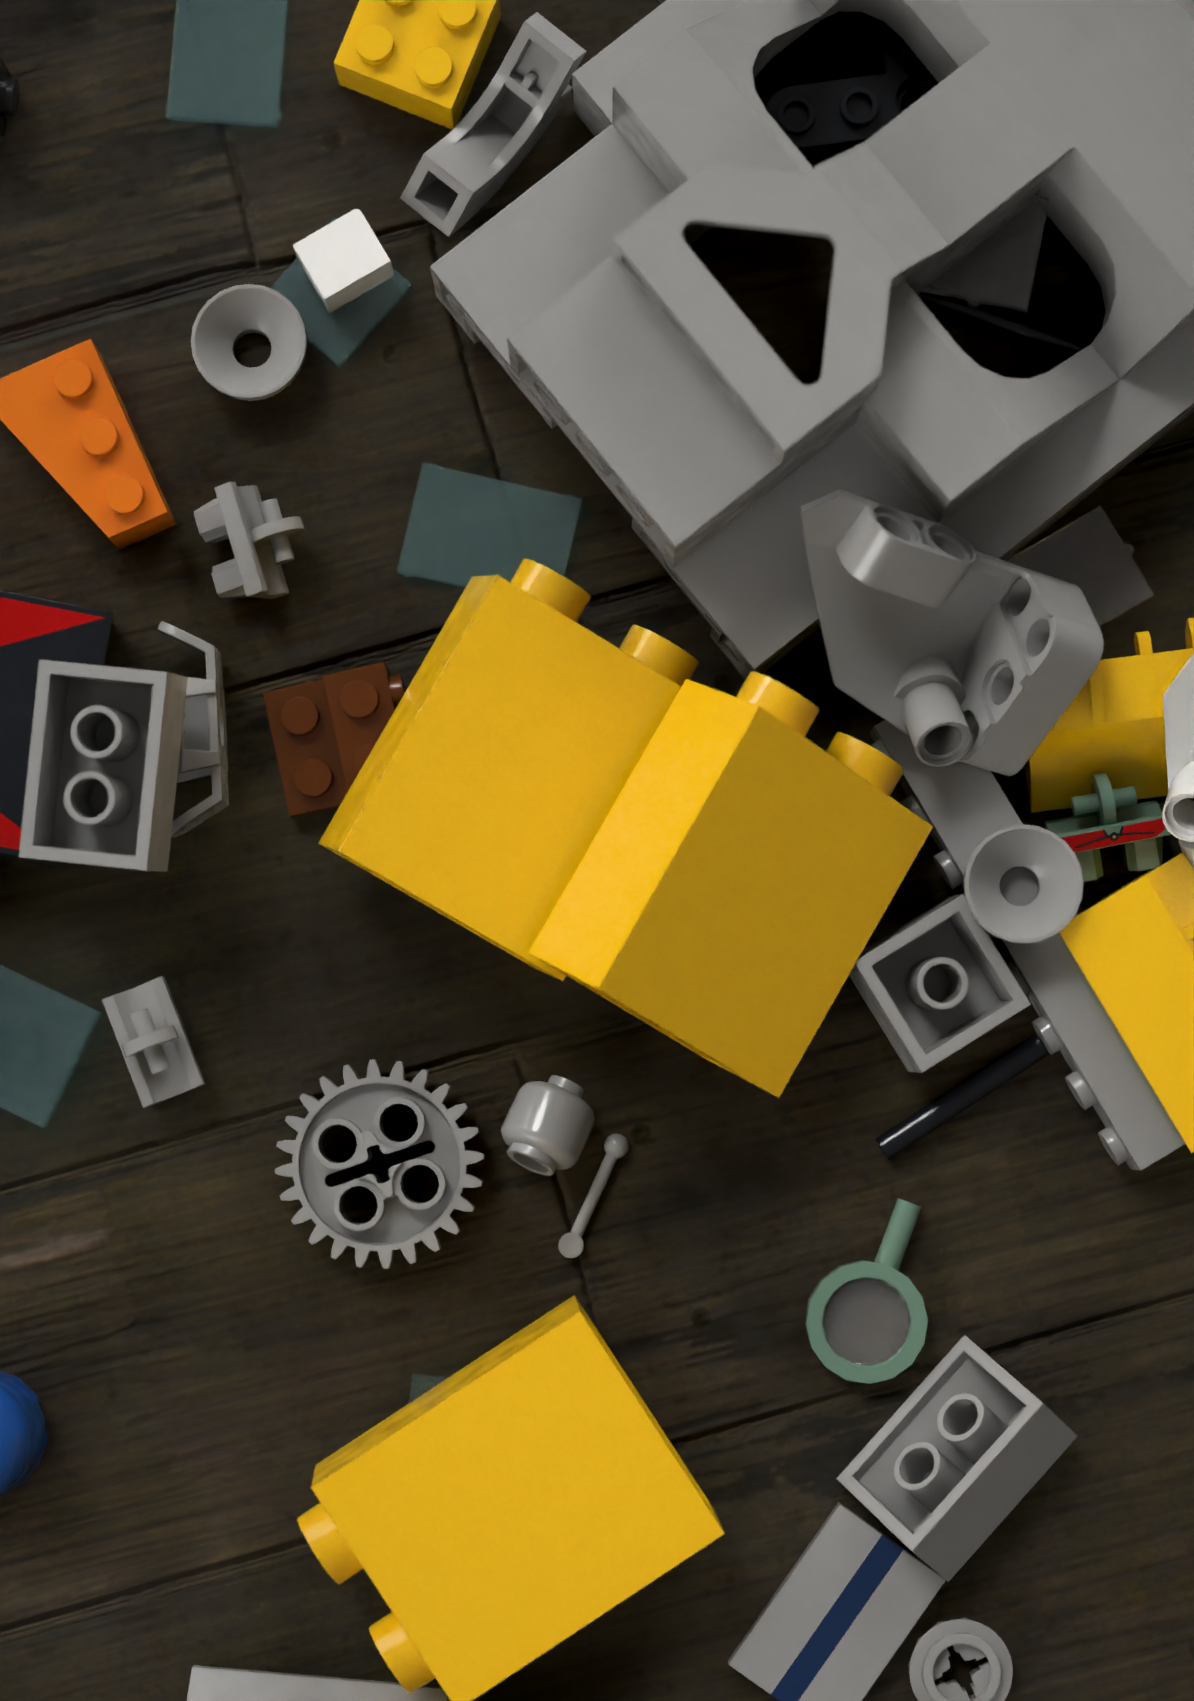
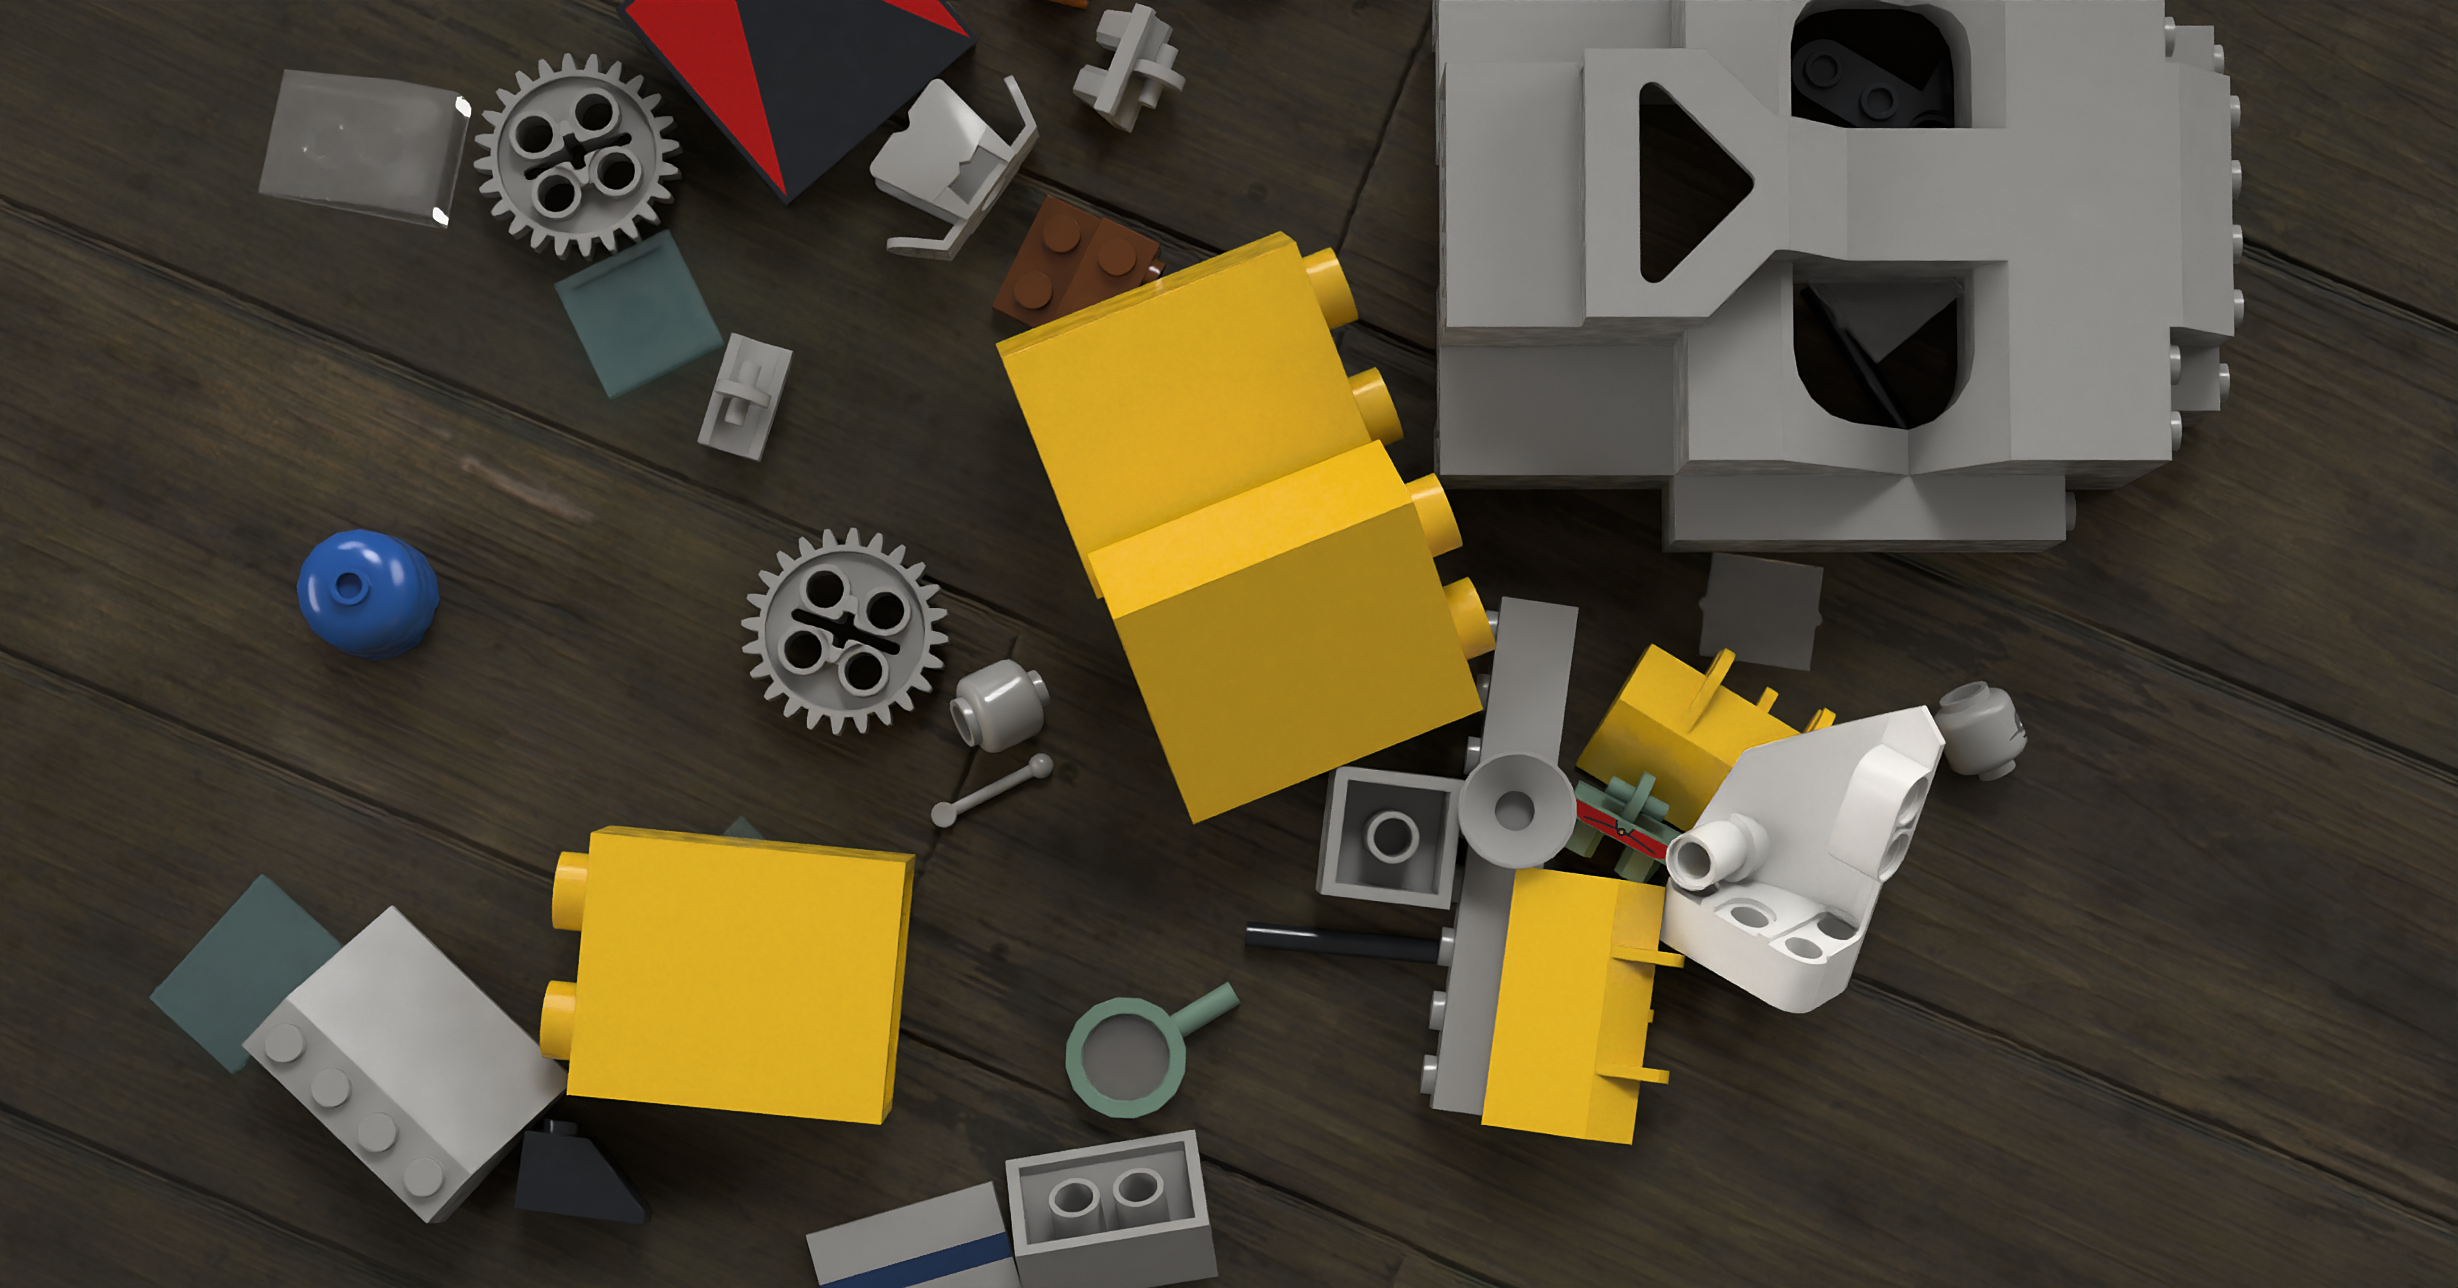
camera: 35 degrees right, 0 degrees up
light grey brick [19,660,188,872] -> none
clear light blue piece [397,463,582,588] -> none
light grey panel [800,489,1104,776] -> none

